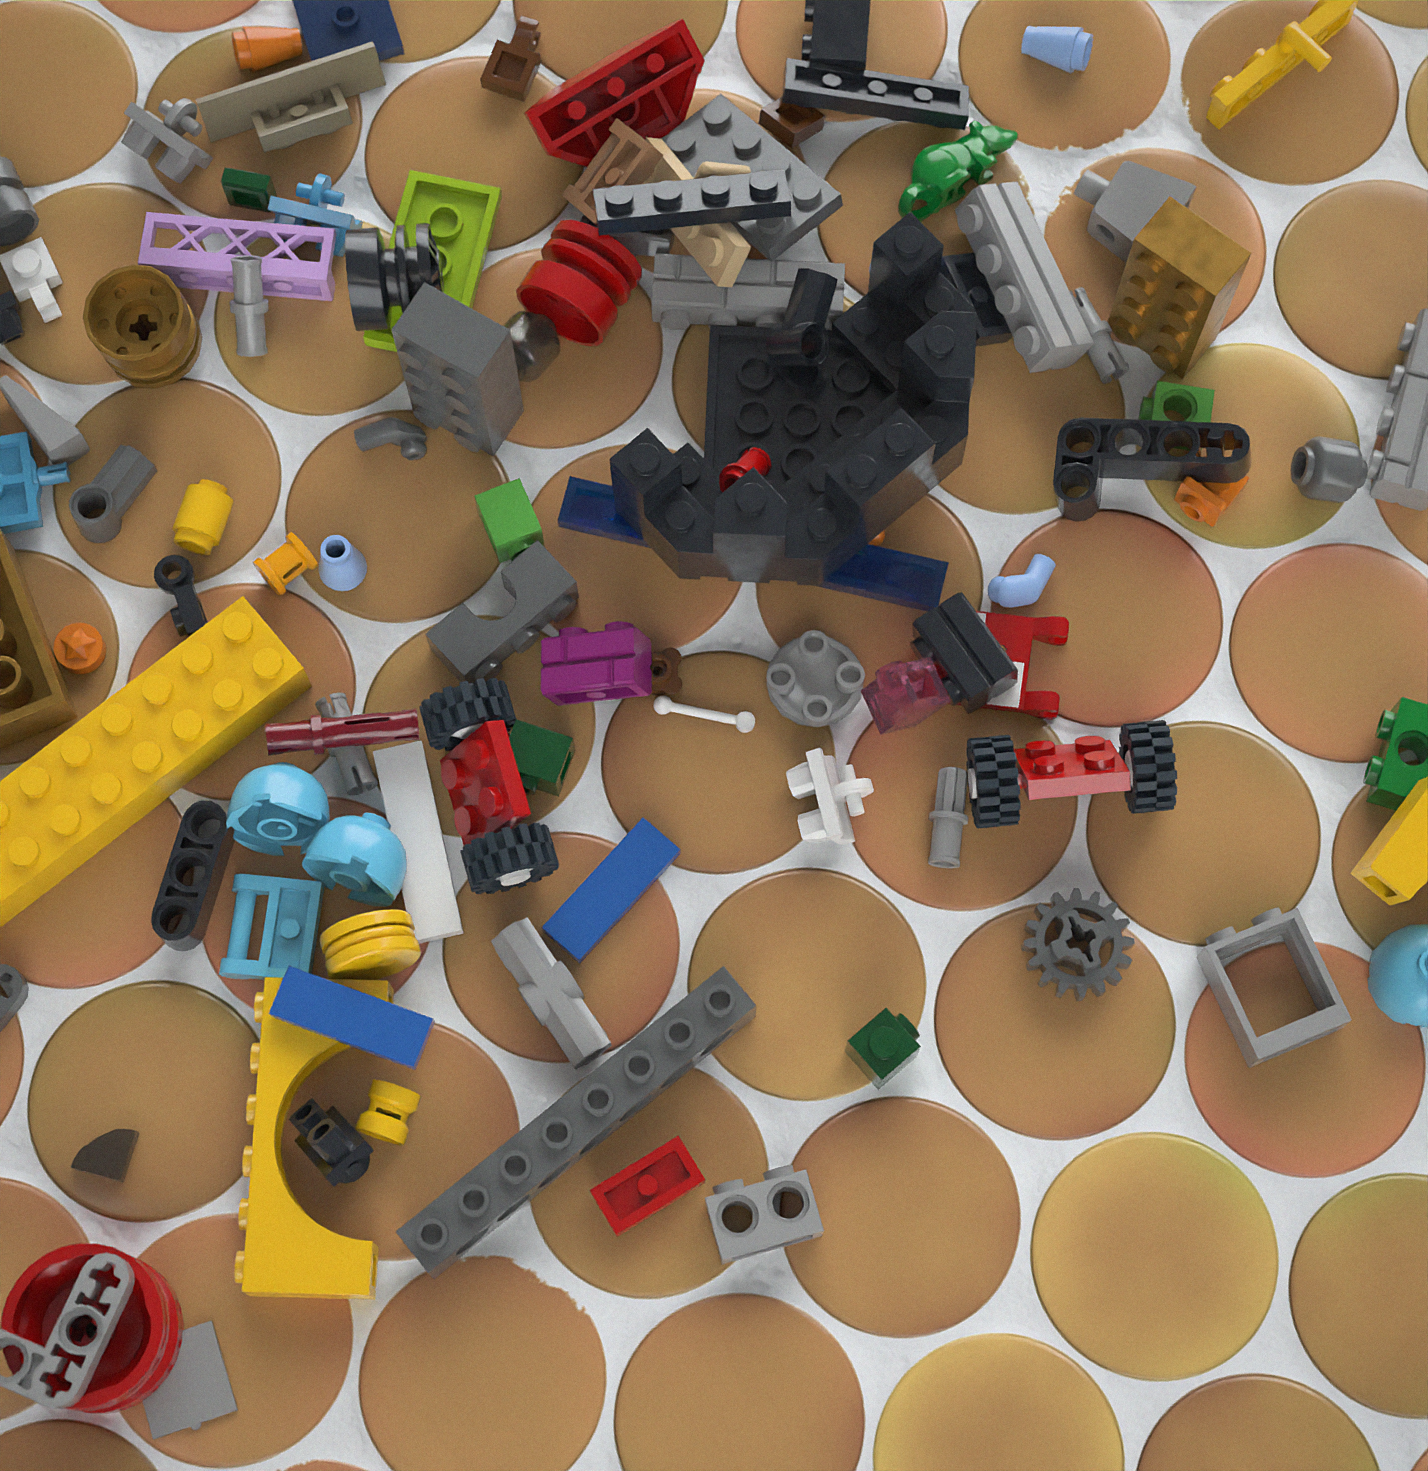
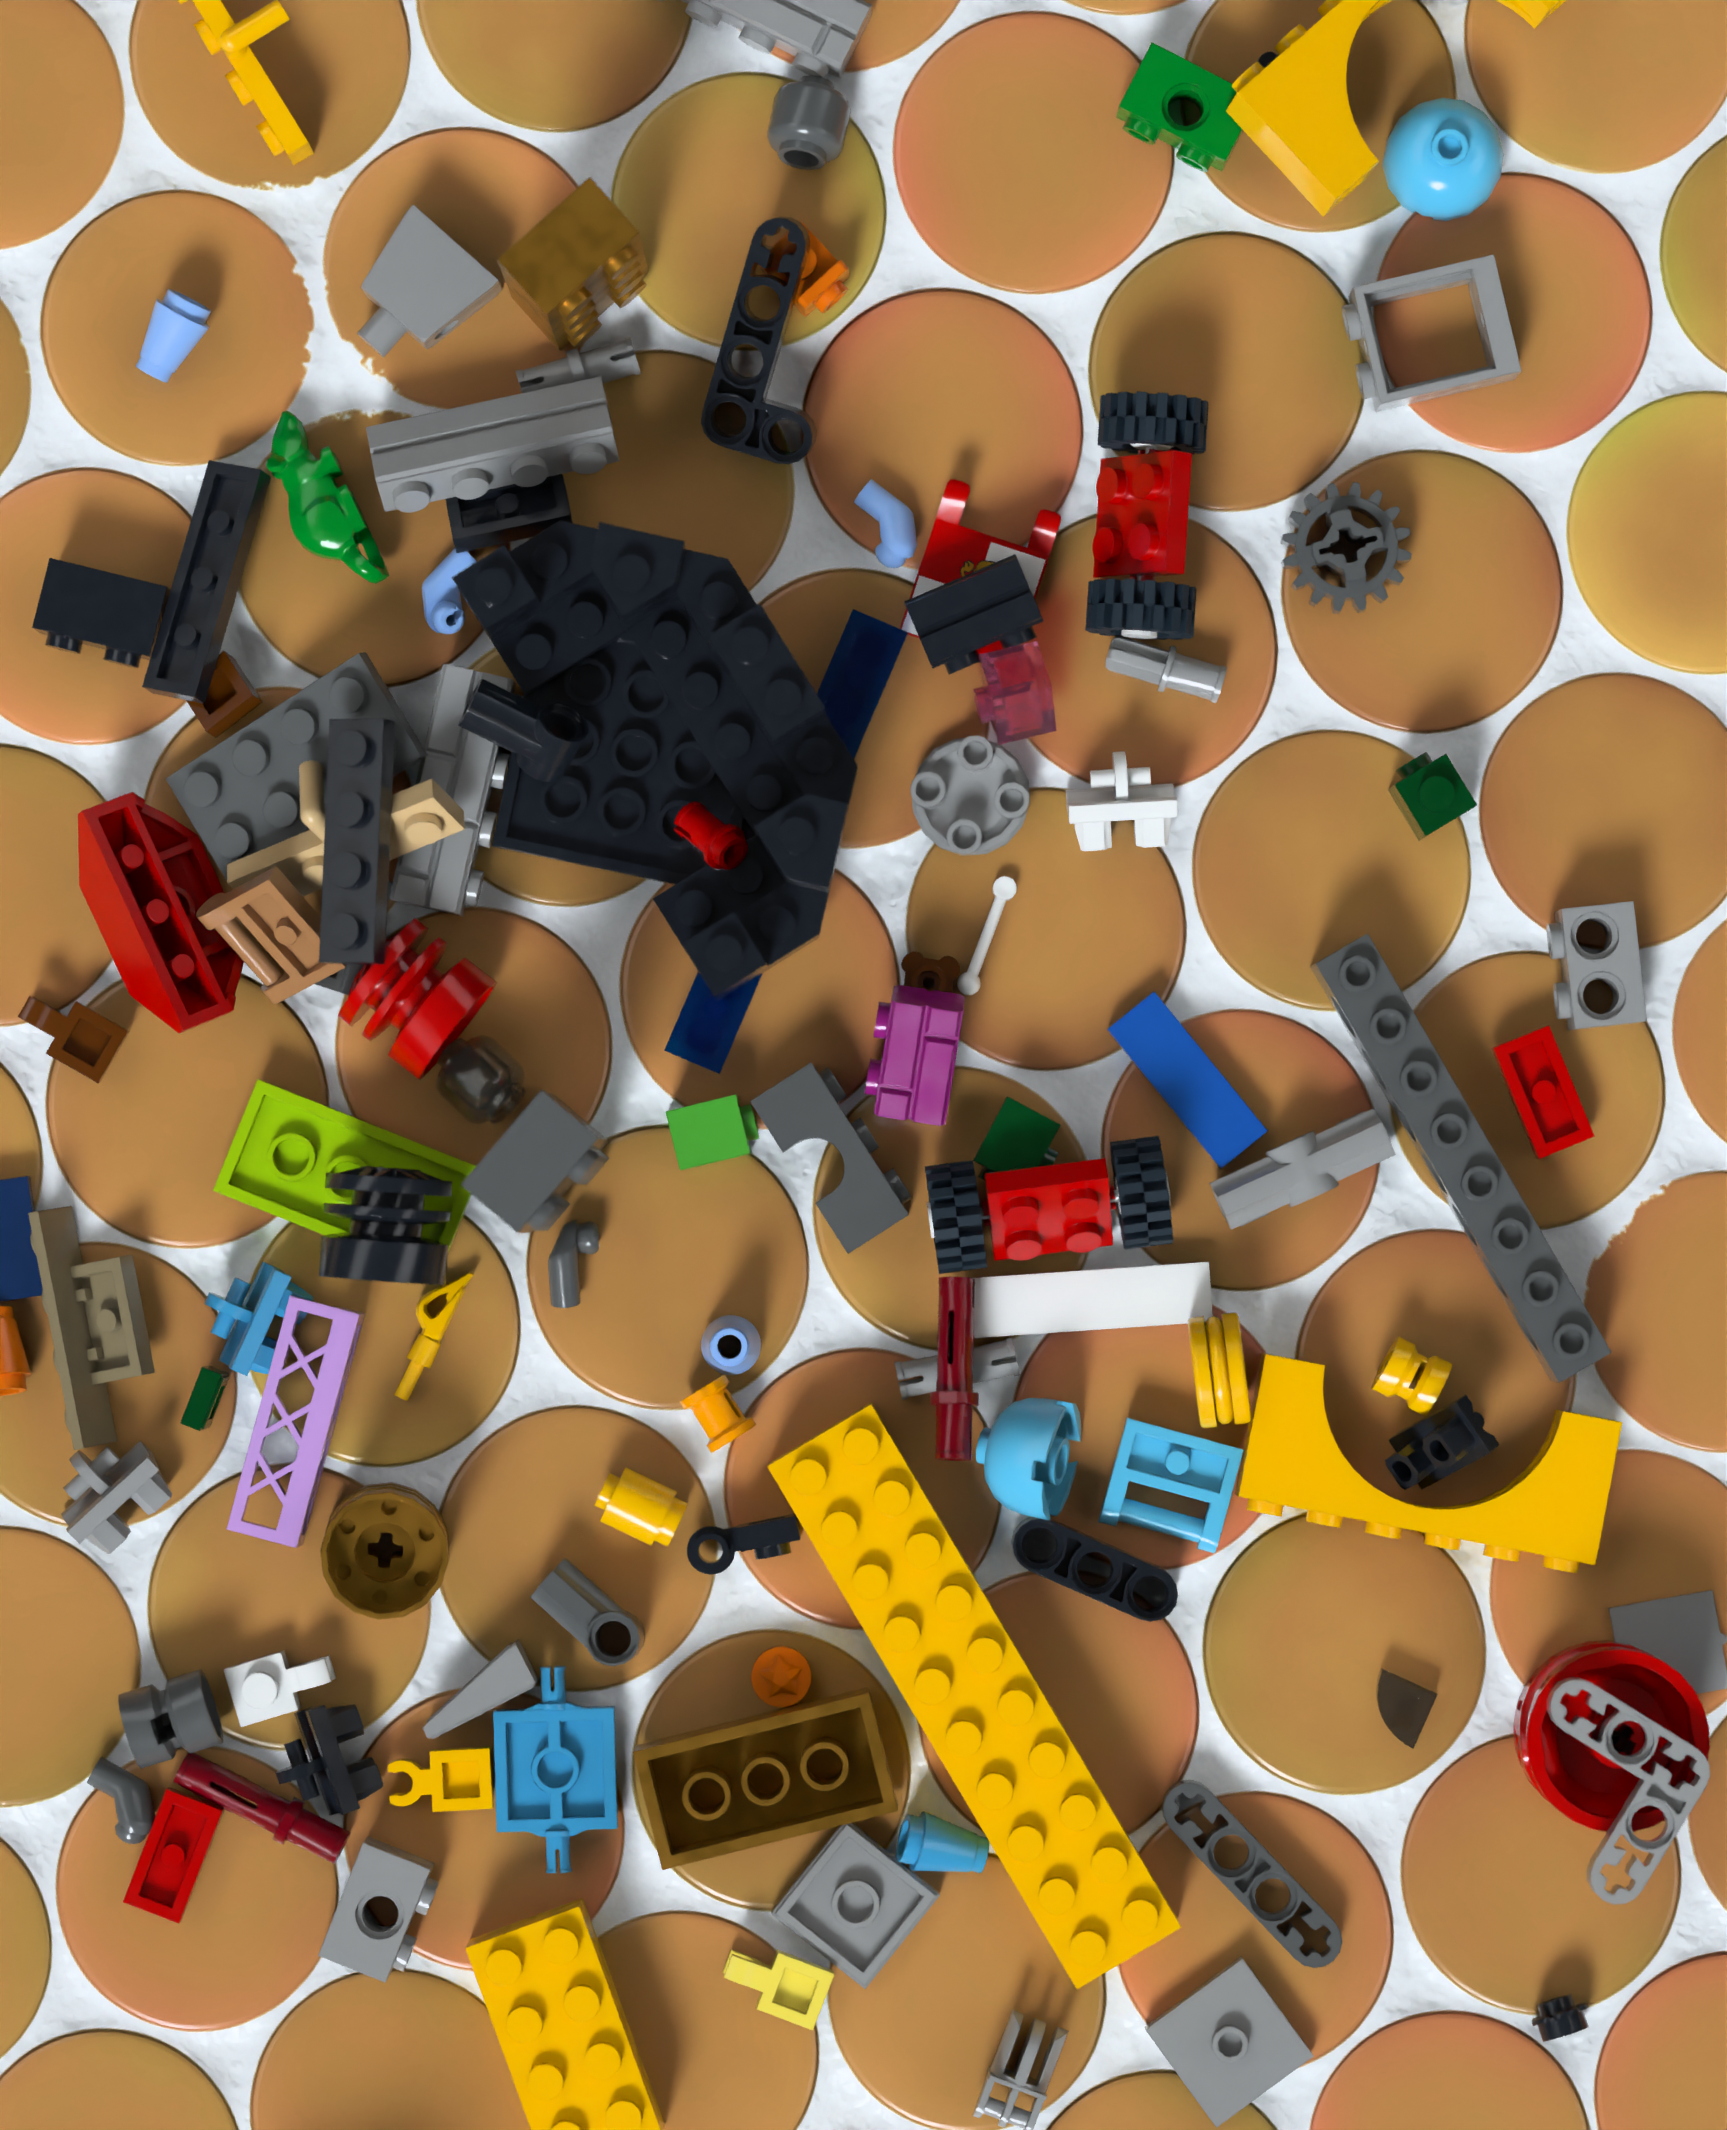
camera: 80 degrees left, 15 degrees up
light grey pin [230,255,269,357] -> none
blue tile [269,966,435,1070] -> none
medium azure cylinder [302,813,407,907] -> none
bright green brick [1138,381,1215,451] -> none
none -> yellow hand [394,1271,474,1401]

